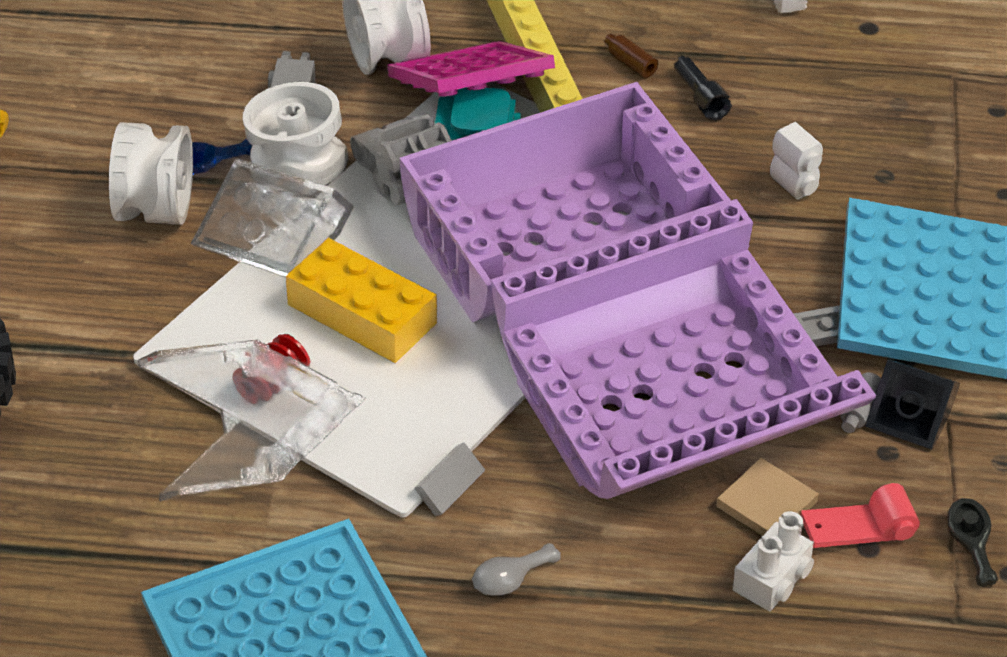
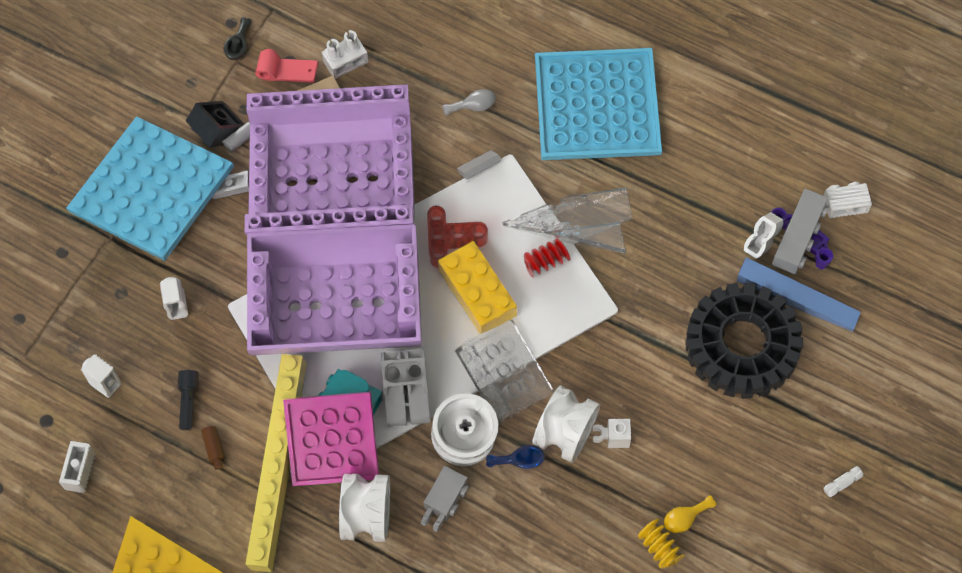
camera: 155 degrees left, 20 degrees up
none -> white brick [81,355,121,398]
none -> clear red beam [427,205,488,268]
none -> white brick [593,419,631,448]

